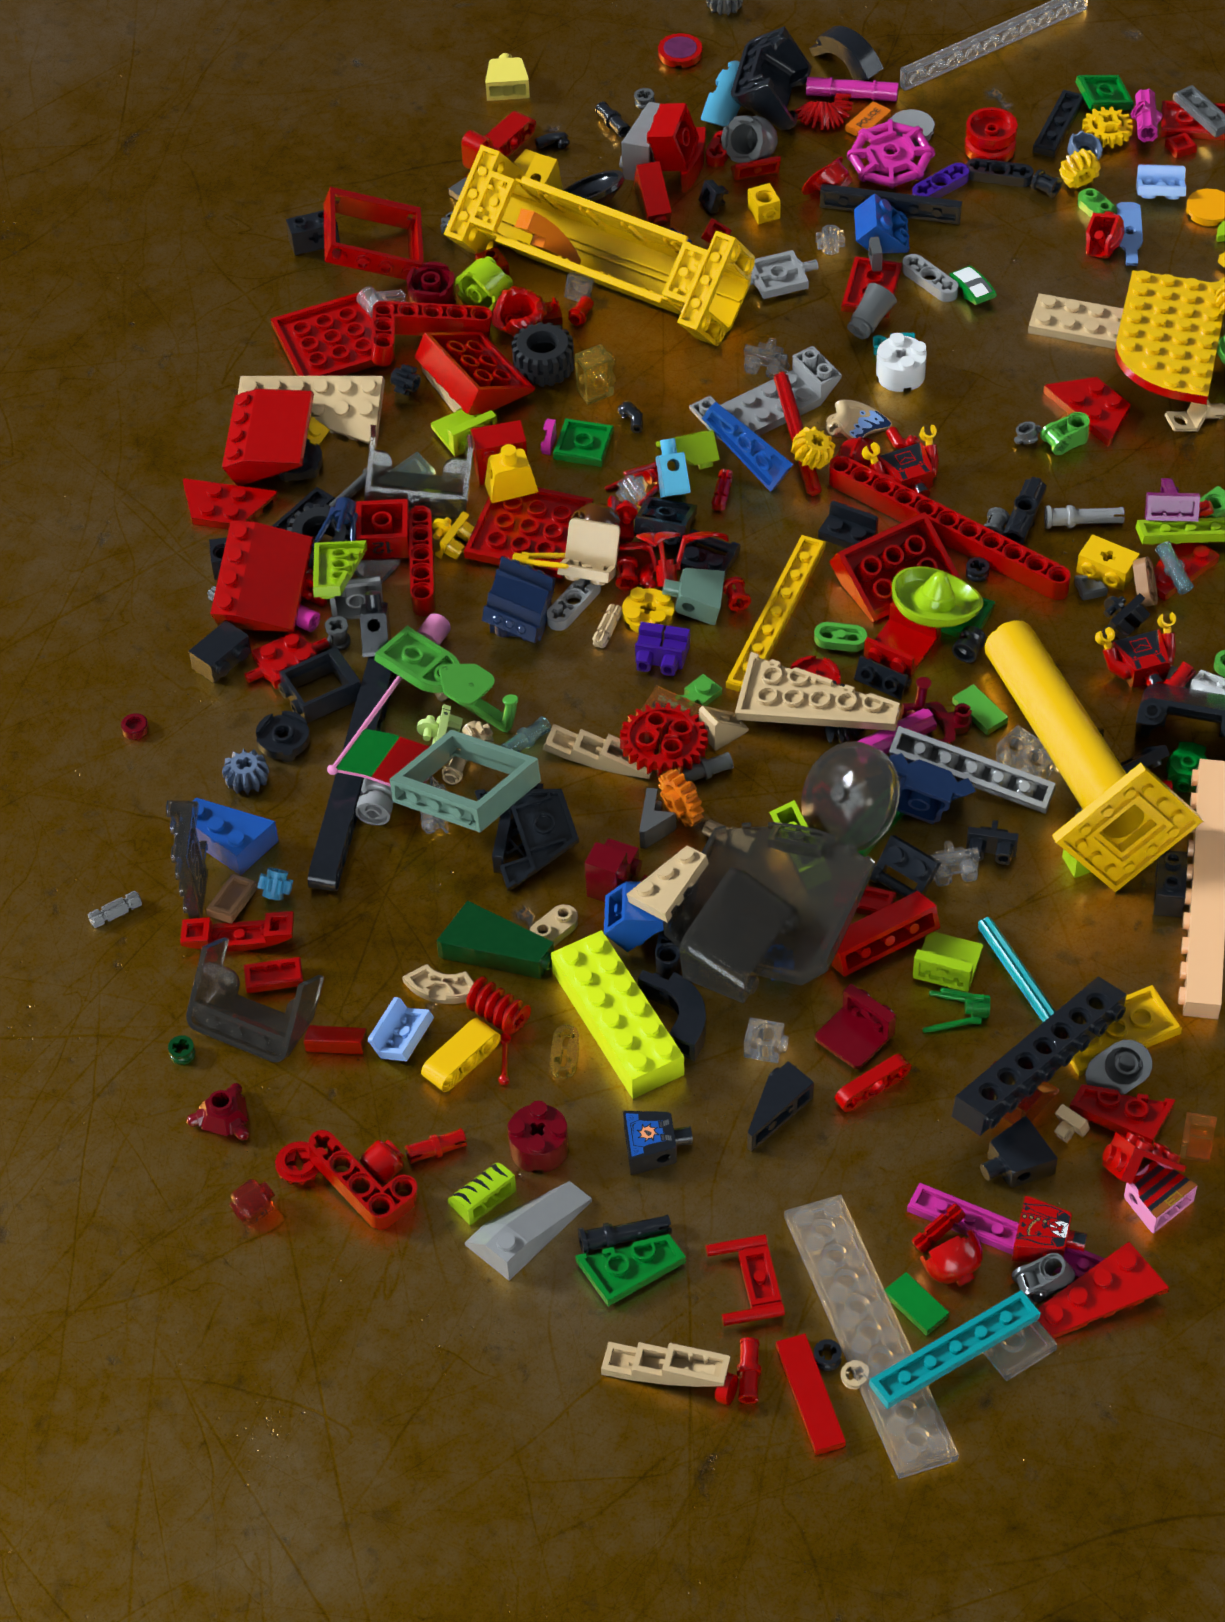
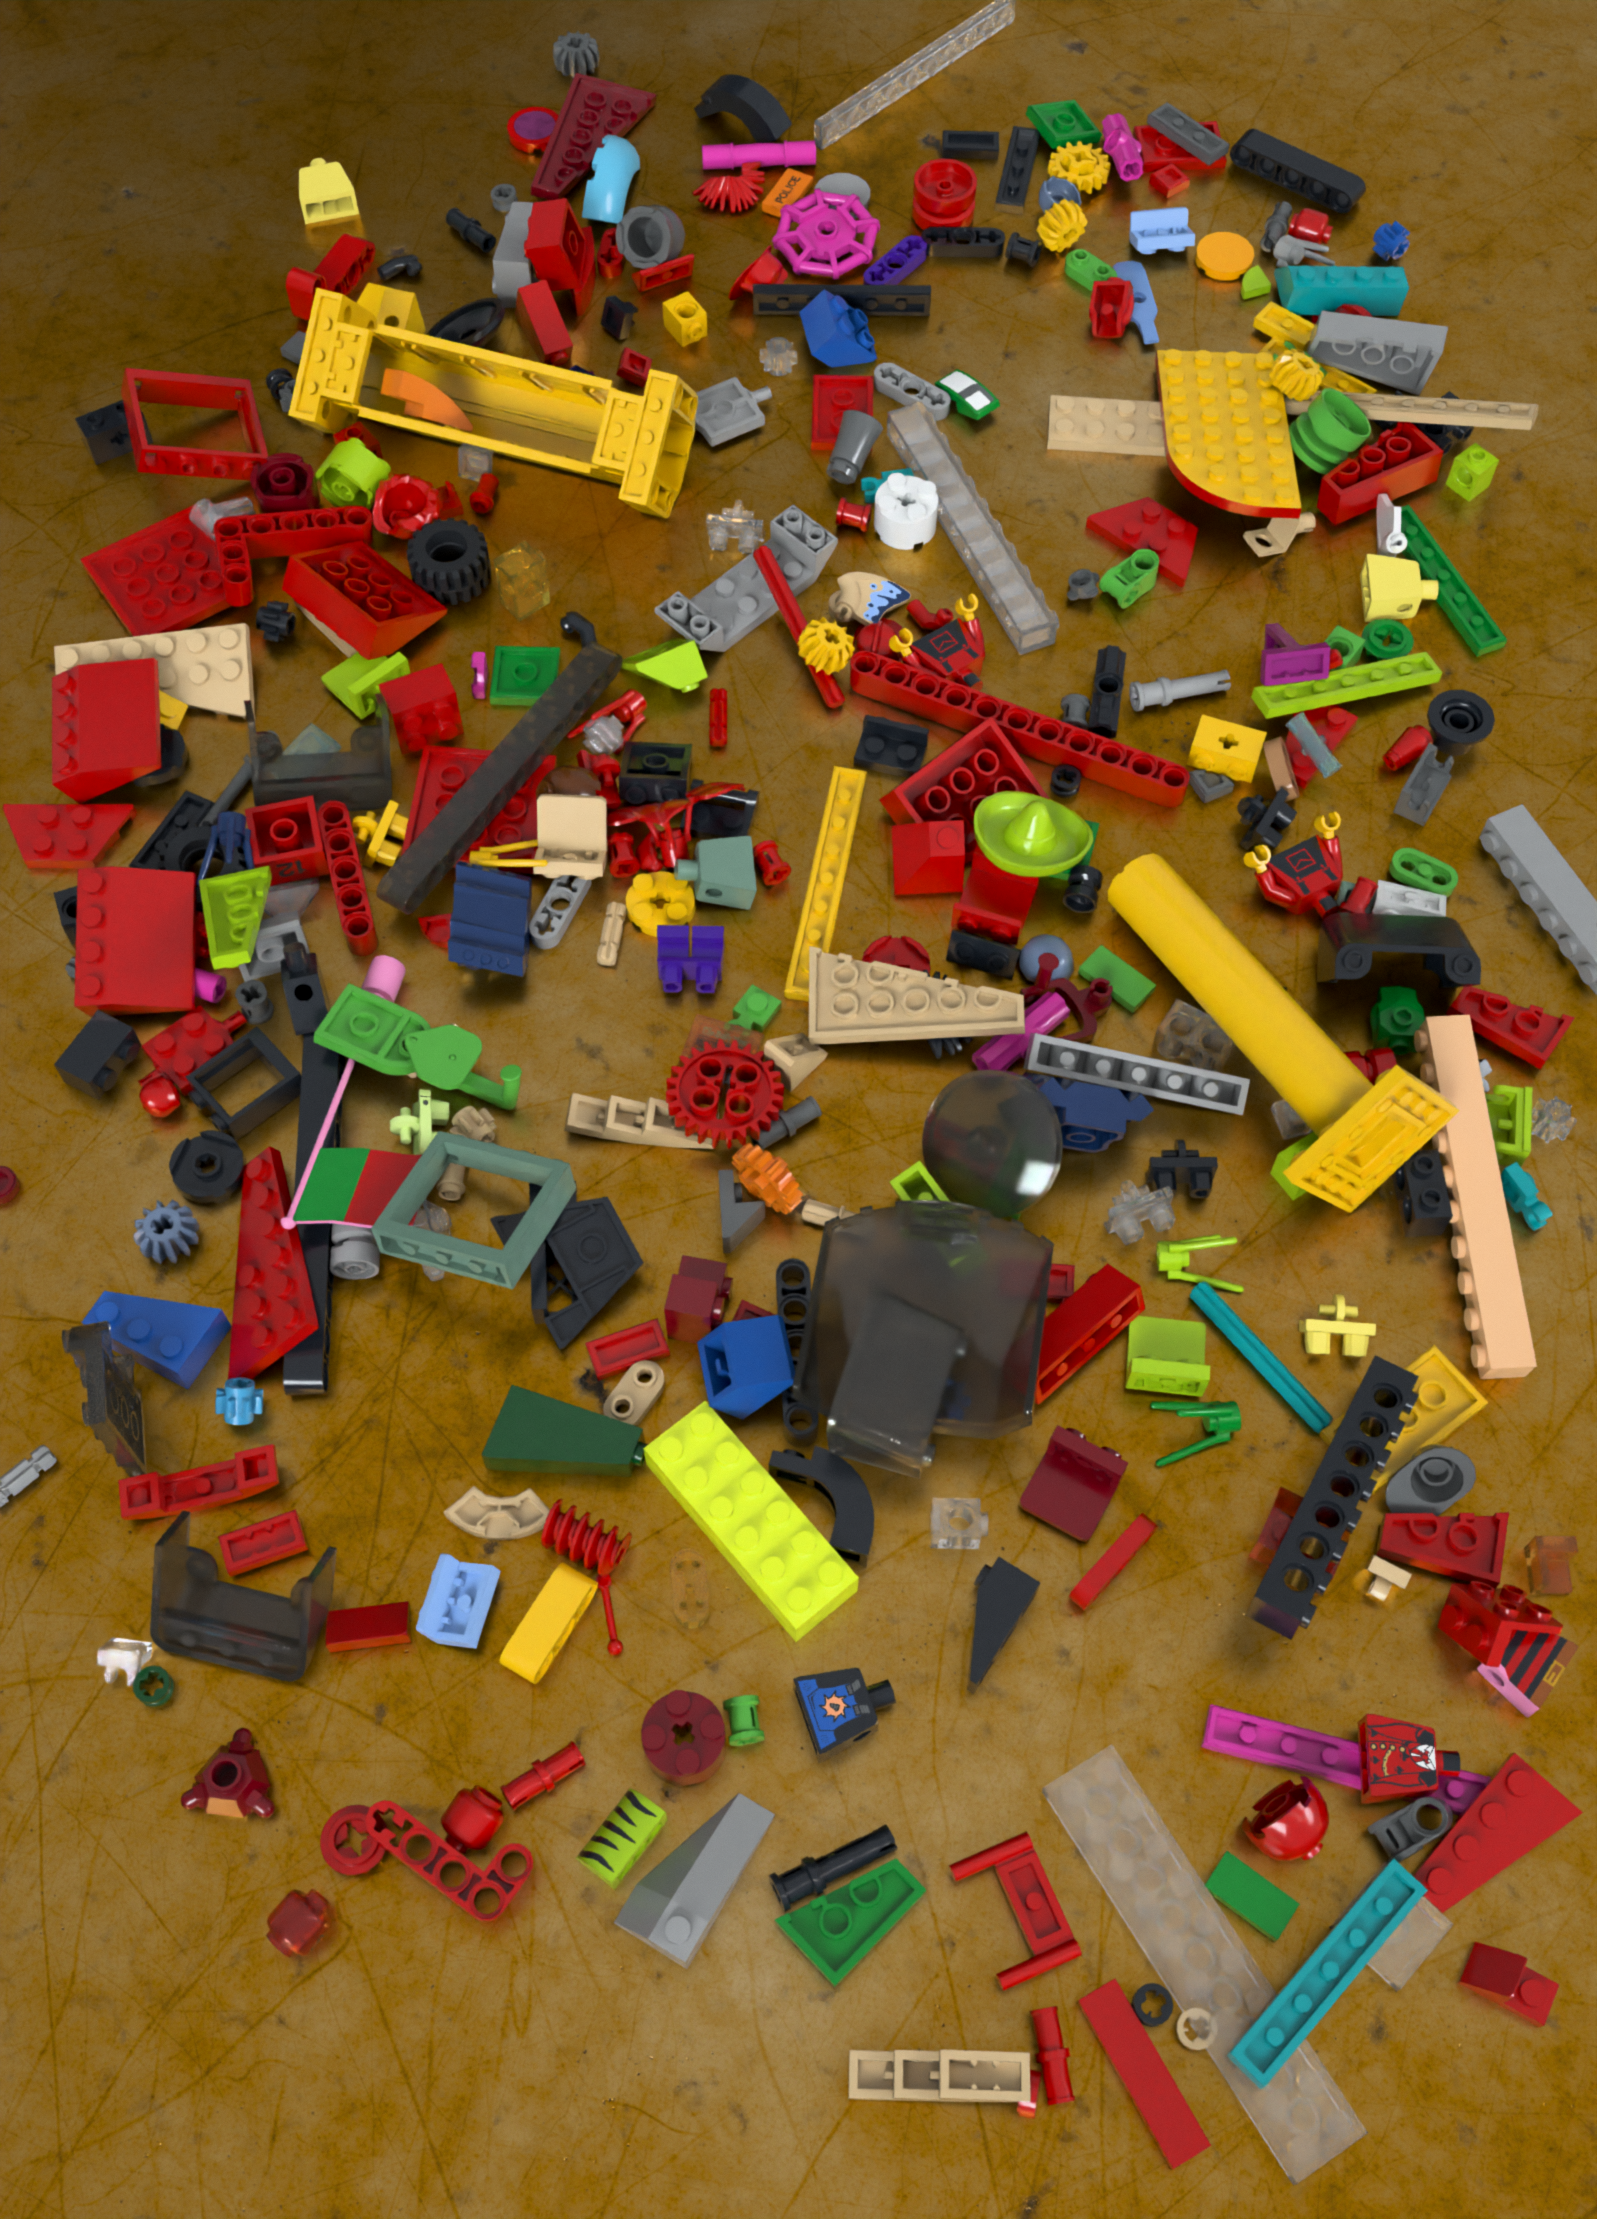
camera: 15 degrees left, 10 degrees up
medium nougat tile [206,874,258,924] -> none
yellow torso [485,444,538,503] -> none
clear light blue pin [501,716,551,752] -> none
tan wing [627,846,709,923] -> none
medium azure torso [656,438,691,498] -> none
blue wing [702,402,794,492] -> none
black windscreen [731,26,812,130] -> none
bright green plate [814,622,867,652] -> none
dark grey tile [868,237,883,272] -> none
black plate [869,835,941,897] -> none
red axle [912,1203,966,1253] -> none
black torso [980,1116,1058,1188] -> none
black plate [1120,745,1170,774] -> none
none -> clear tile [96,1637,152,1686]
none -> red piece [139,1077,181,1118]
none -> red wing [228,1146,319,1380]
none -> black bush [265,368,293,400]
none -> clear smoke beam [376,640,623,915]
none -> red tile [418,913,452,948]
none -> dark red wing [531,73,657,200]
none -> red tile [585,1318,670,1381]
none -> bright green bush [722,1695,765,1746]
none -> red bush [835,497,873,532]
none -> clear brick [887,402,1059,655]
none -> red slope [891,820,965,895]
none -> black tile [942,130,999,160]
none -> sand blue hair [1019,934,1074,982]
none -> lime plant [1156,1234,1244,1293]
none -> light yellow hips [1299,1294,1376,1357]
none -> red slope [1457,1942,1559,2027]

